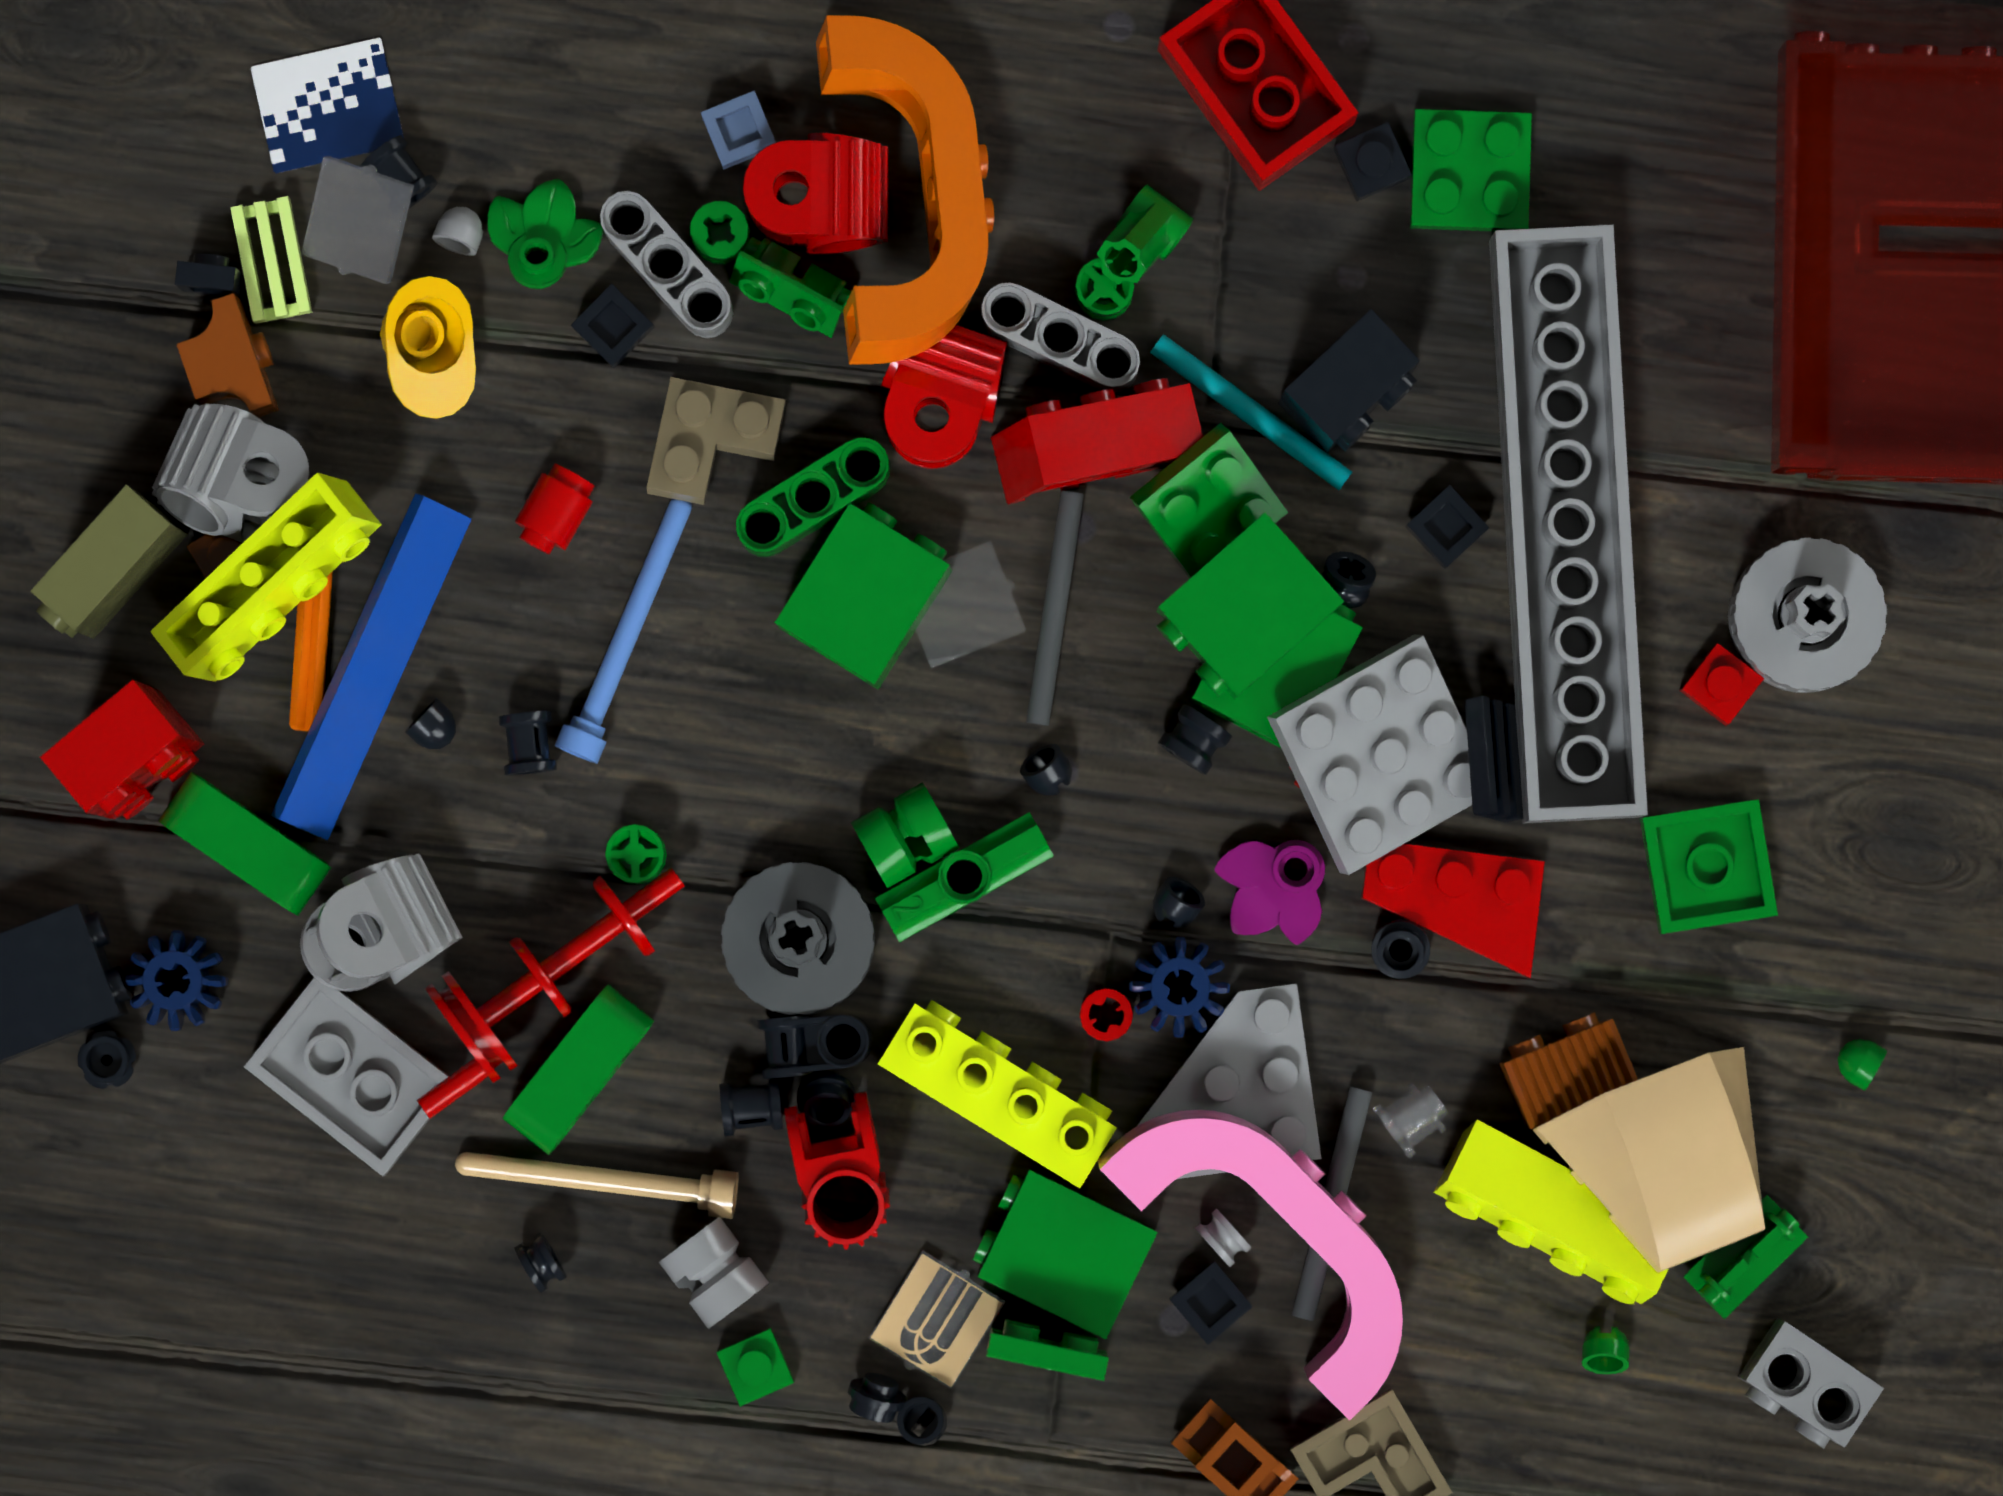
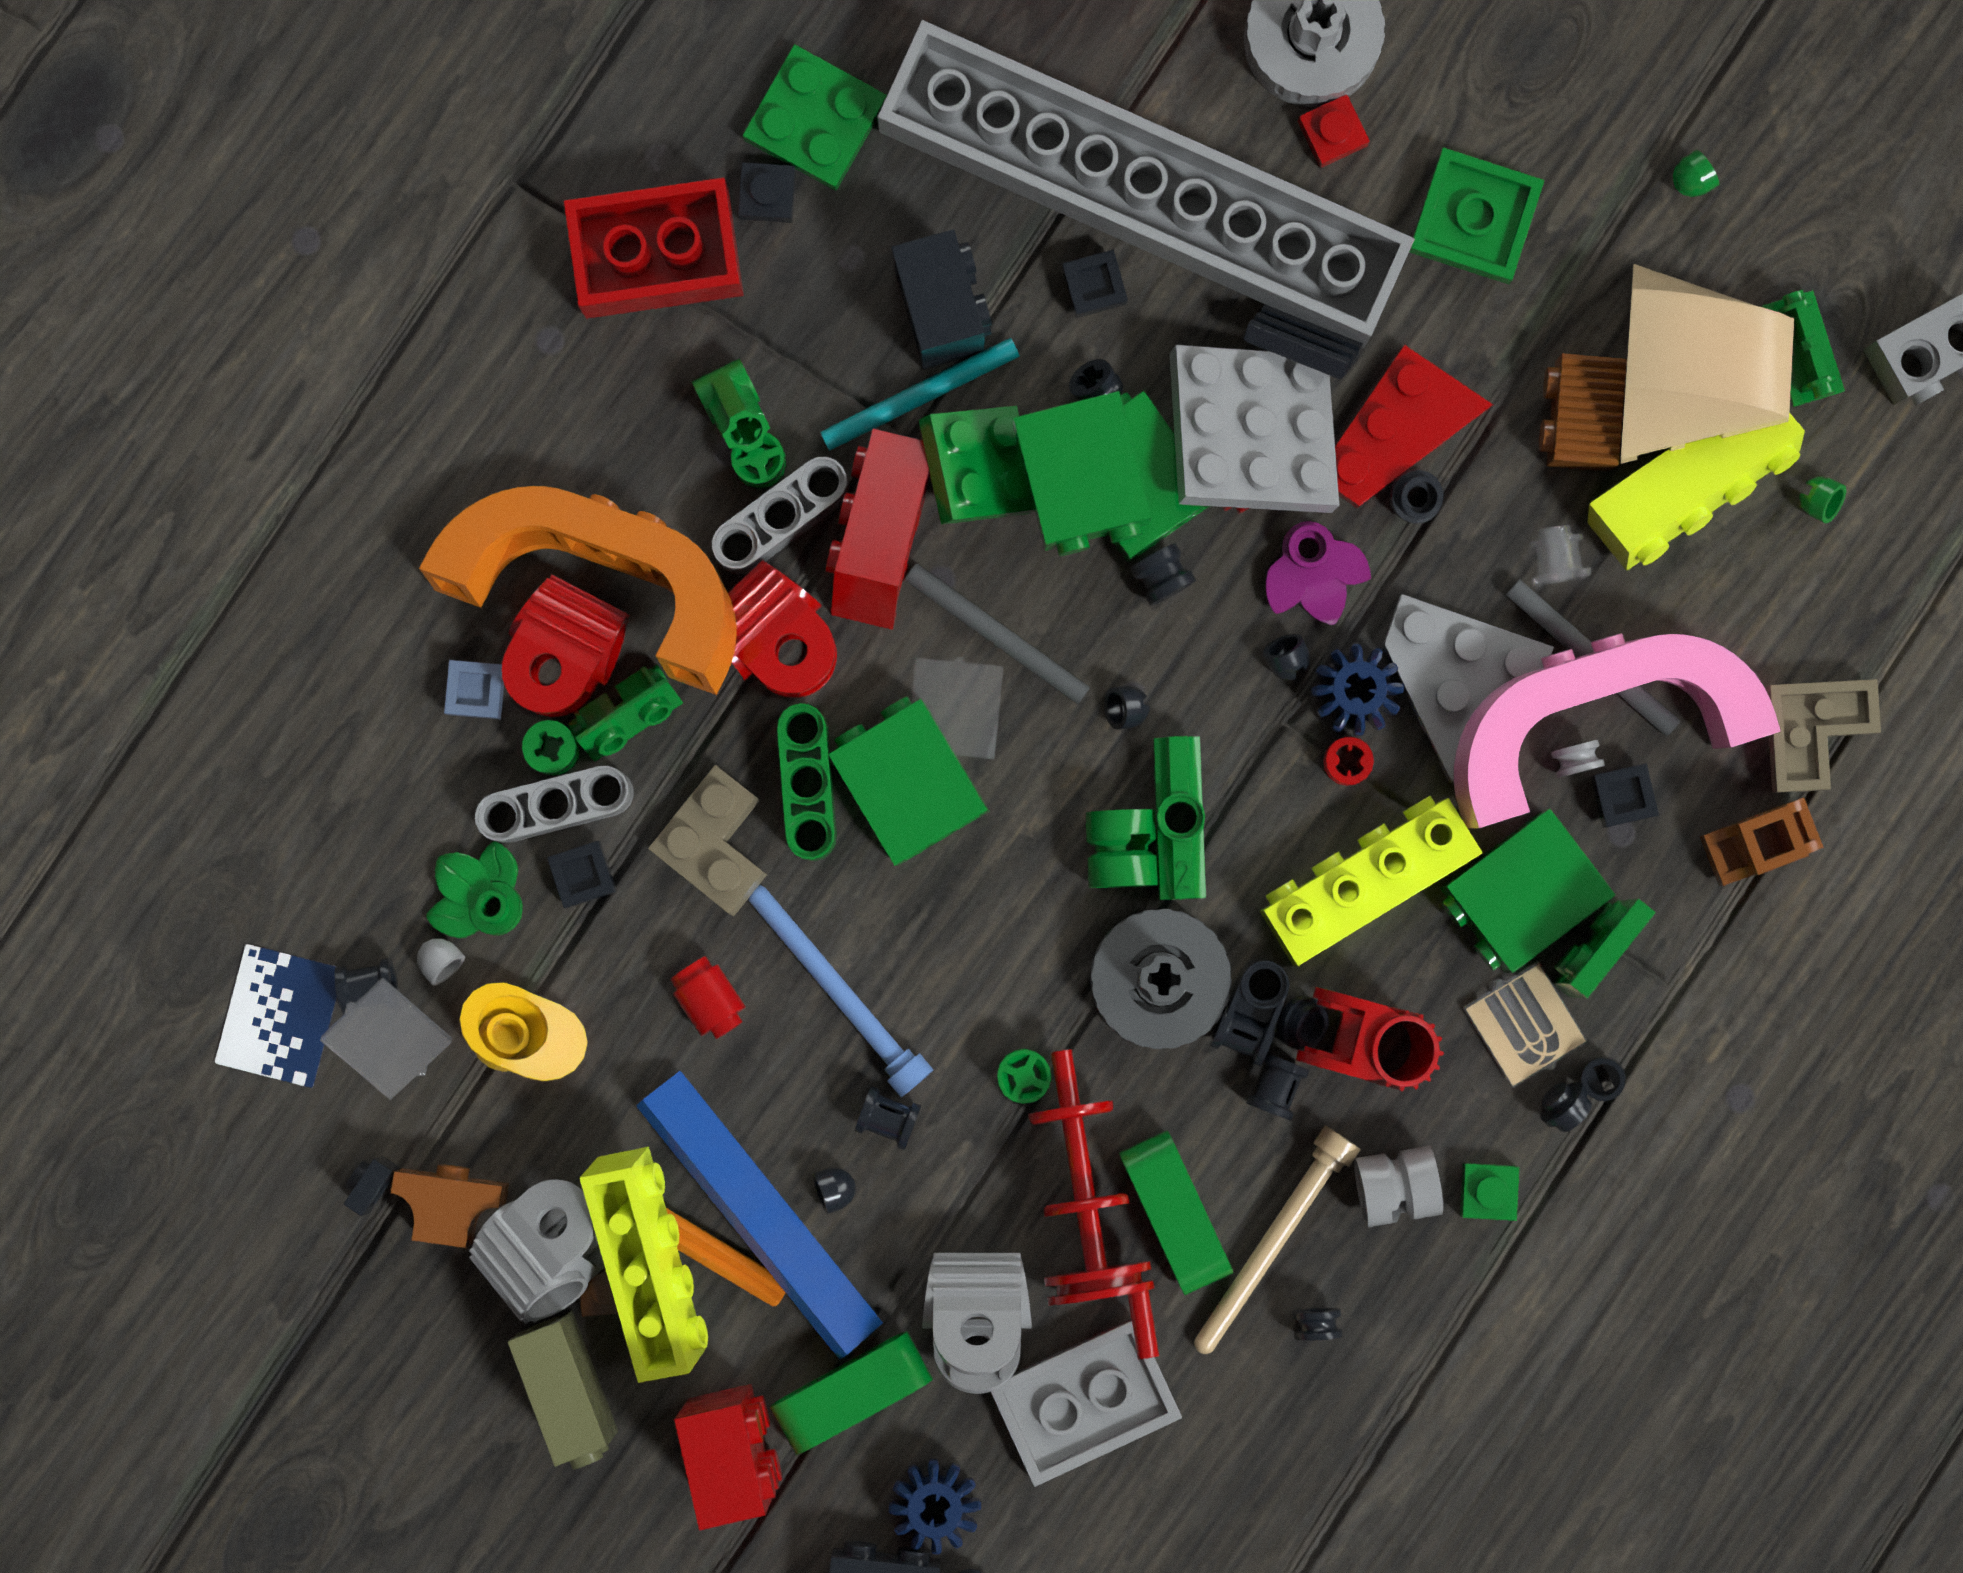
camera: 60 degrees left, 0 degrees up
yellowish green tile [230,196,313,324] -> none

